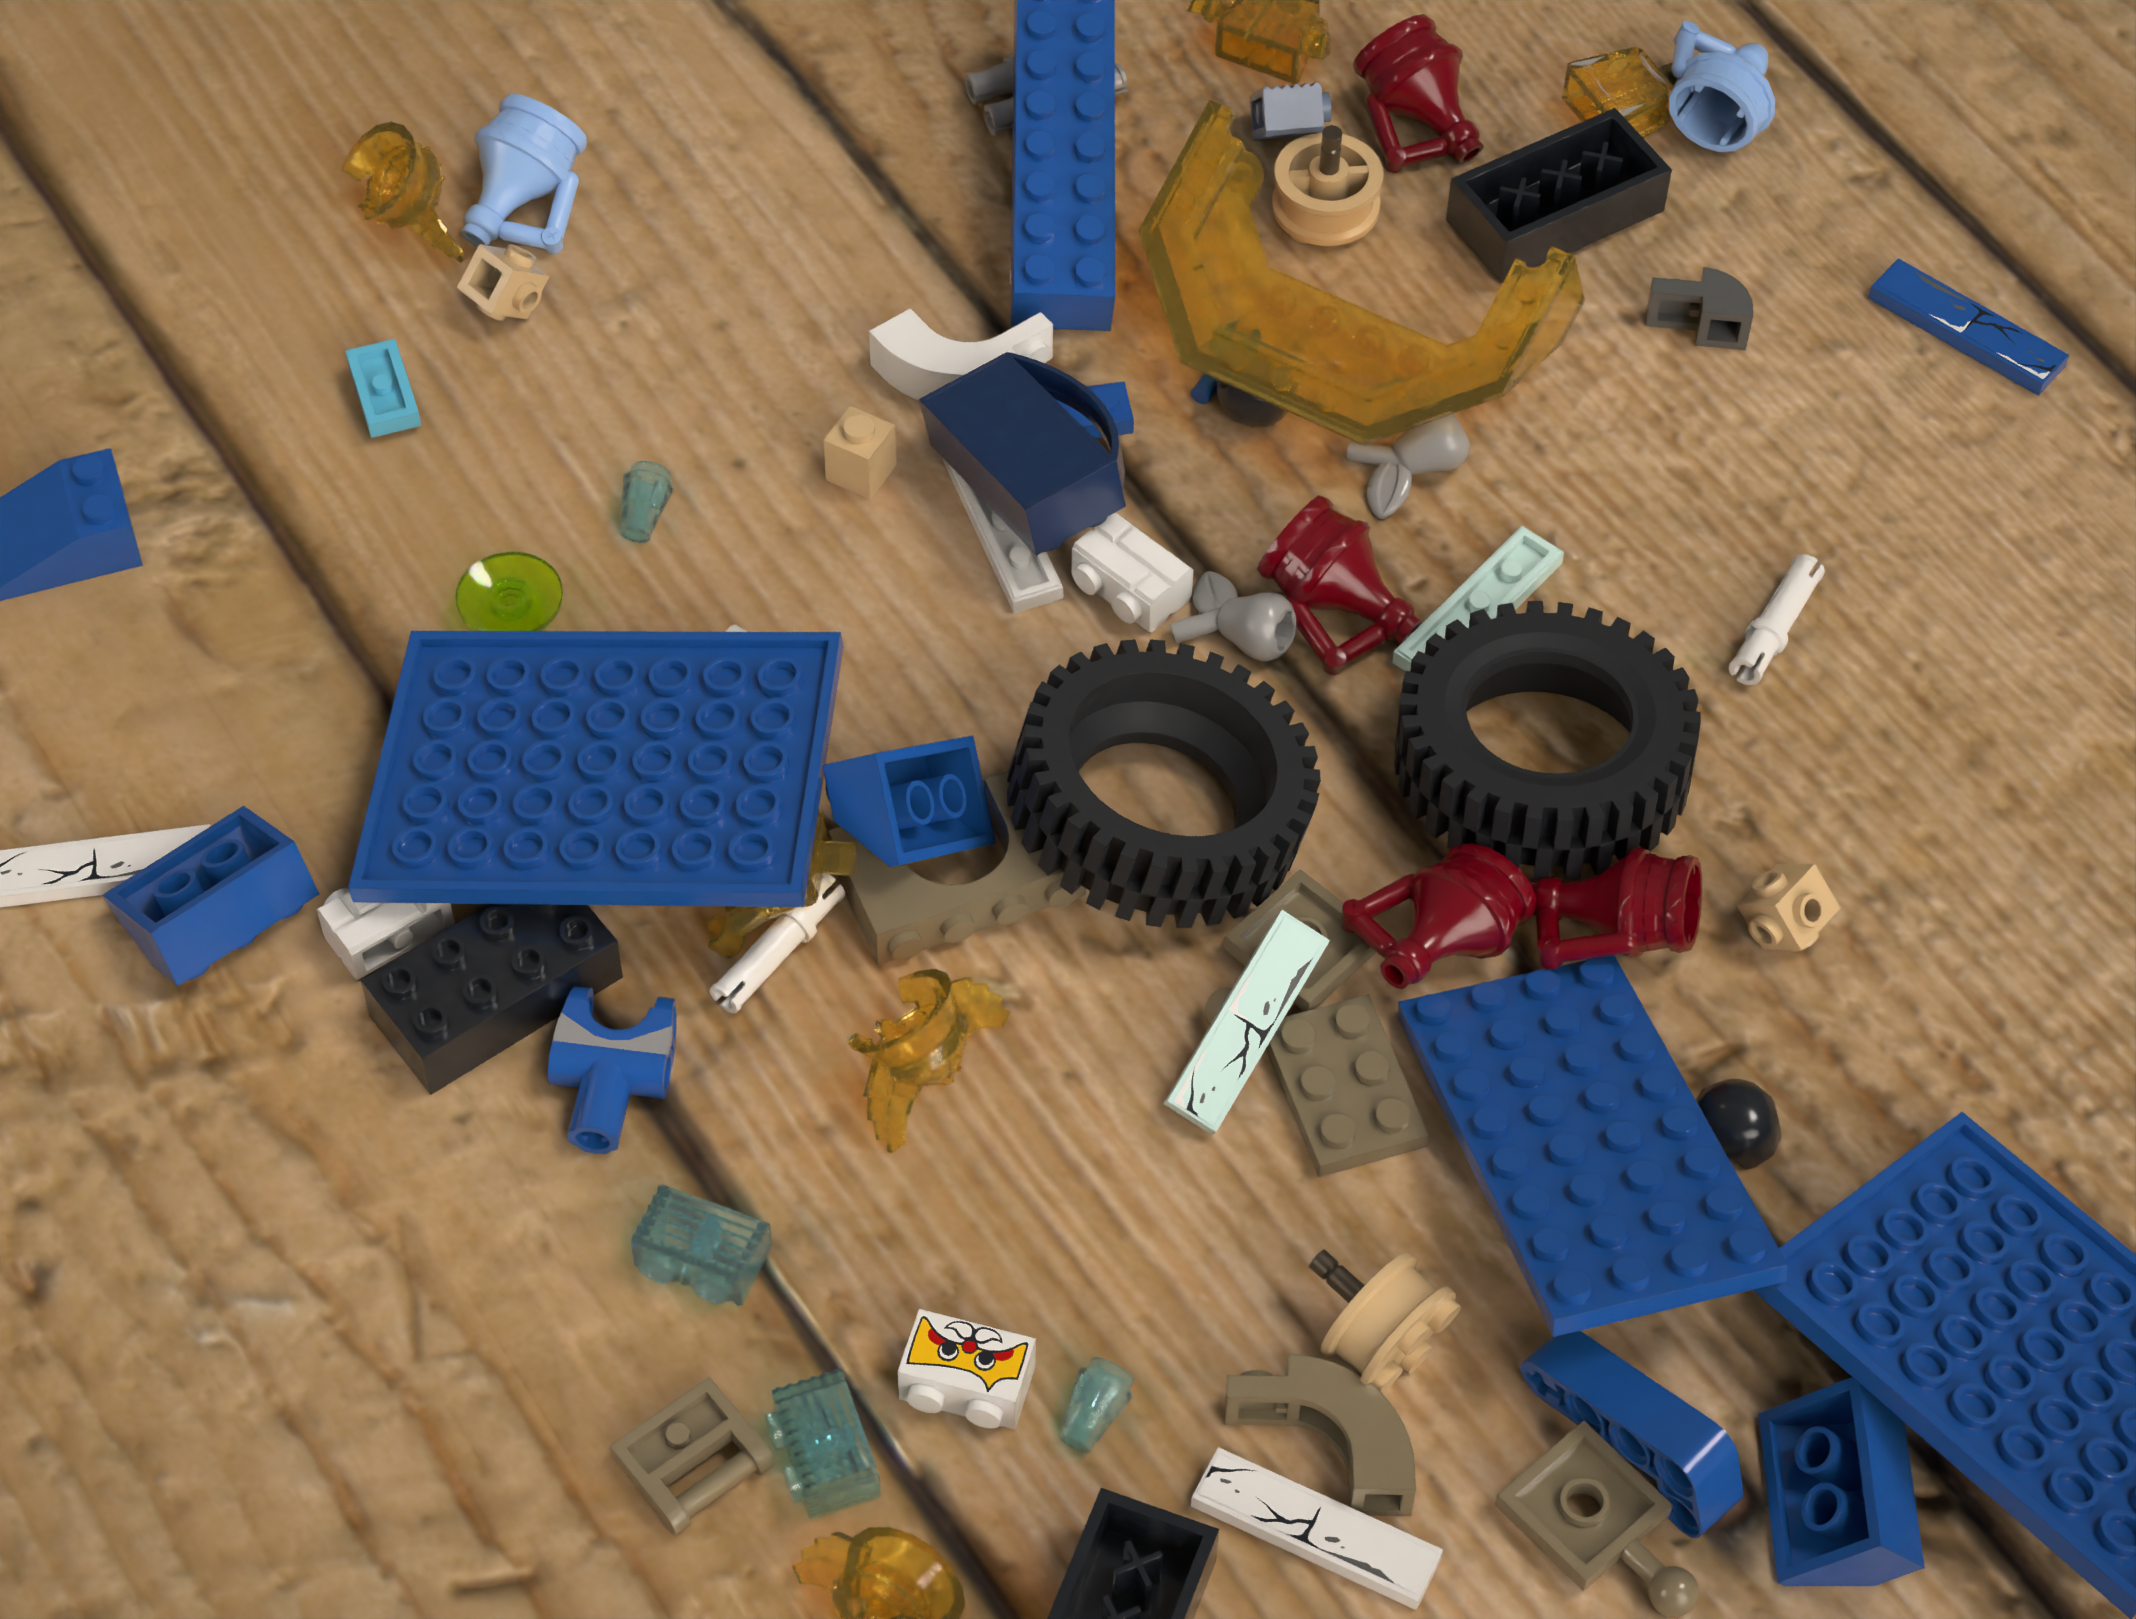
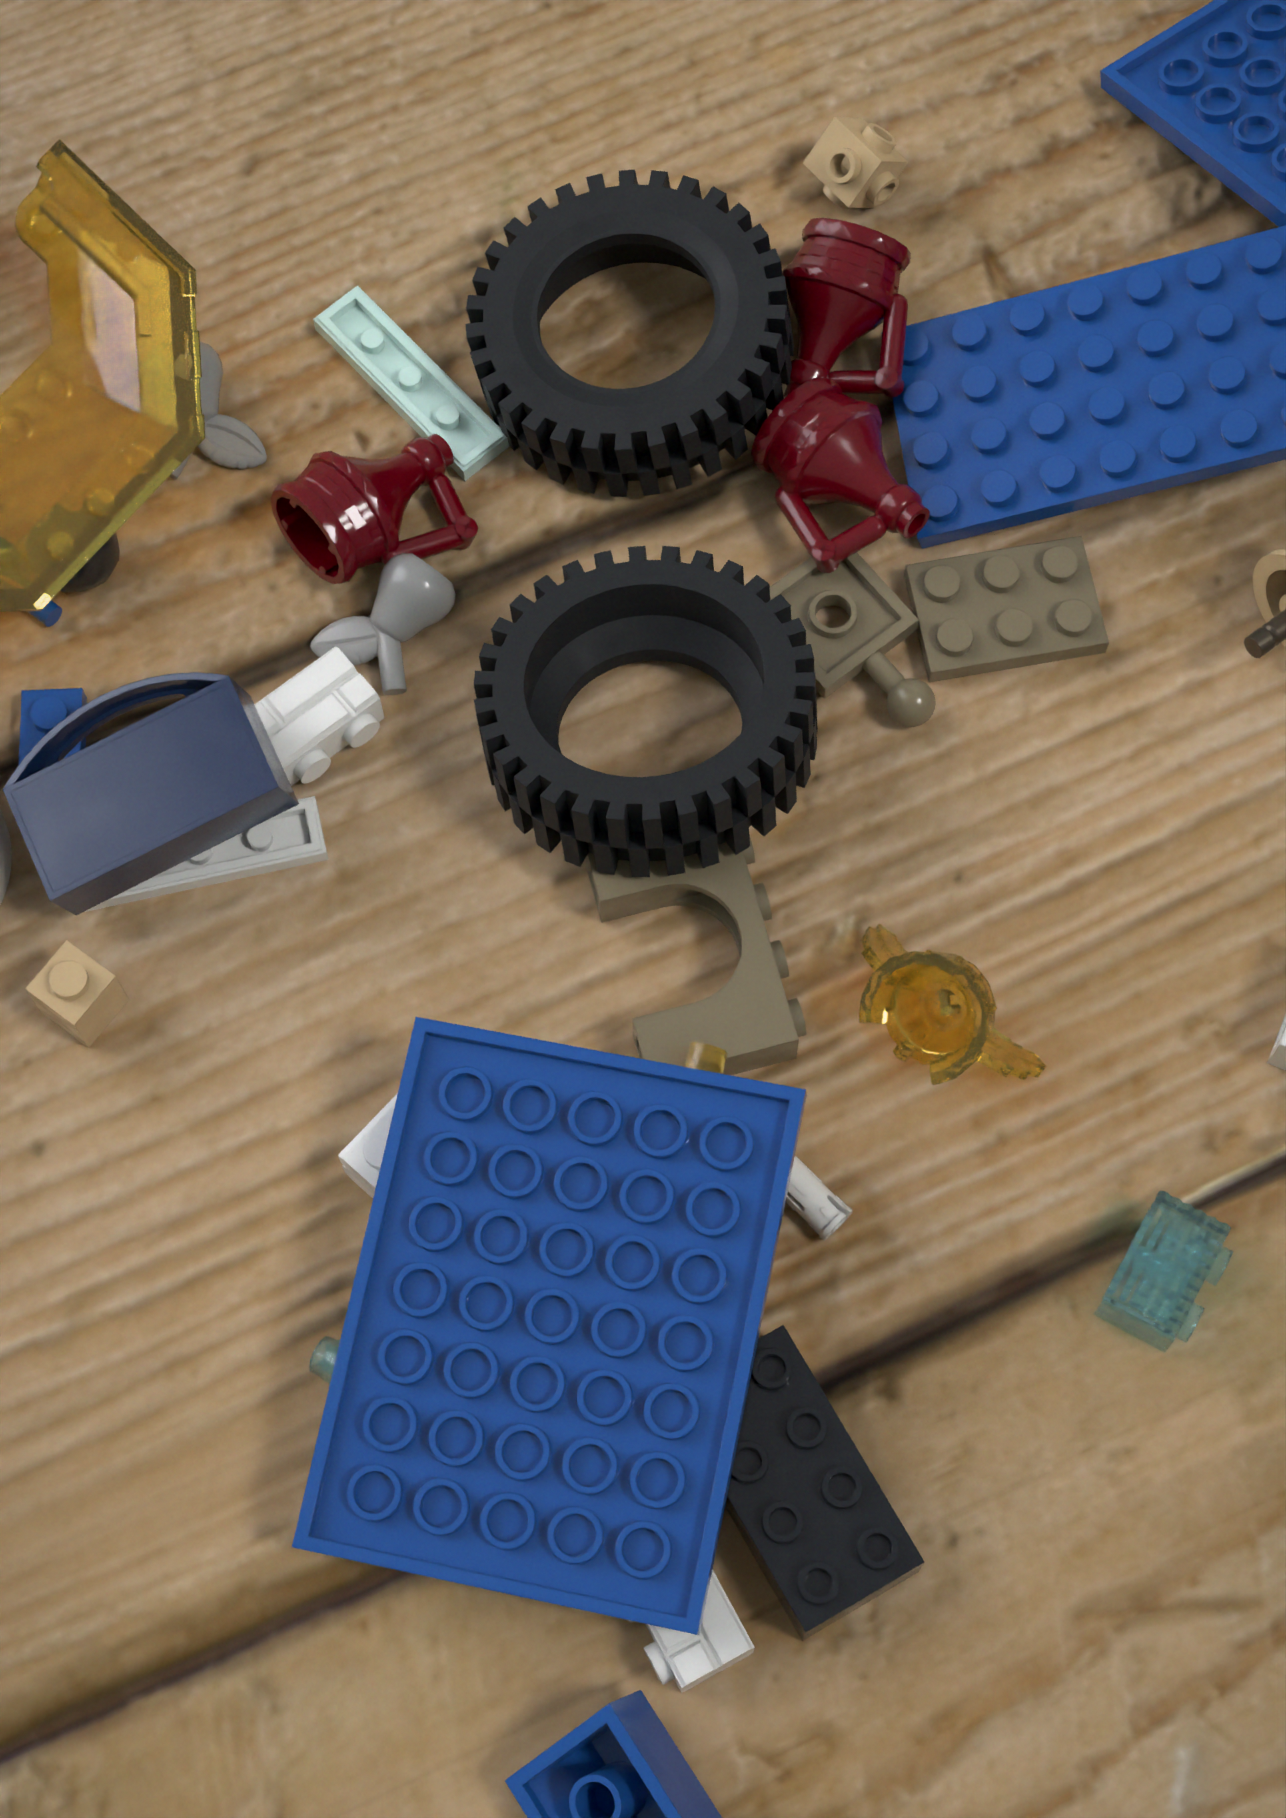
camera: 80 degrees left, 15 degrees up
clear neon green dish [455,552,563,631] -> none
blue connector [548,986,677,1154] -> none
clear light blue cone [619,461,674,543] -> none
blue slope [822,735,996,867] -> none
light aqua tile [1163,910,1330,1135] -> none
dark grey brick [1646,267,1753,350] -> none
black hair [1695,1079,1781,1169] -> none
white pin [1729,554,1825,686] -> none

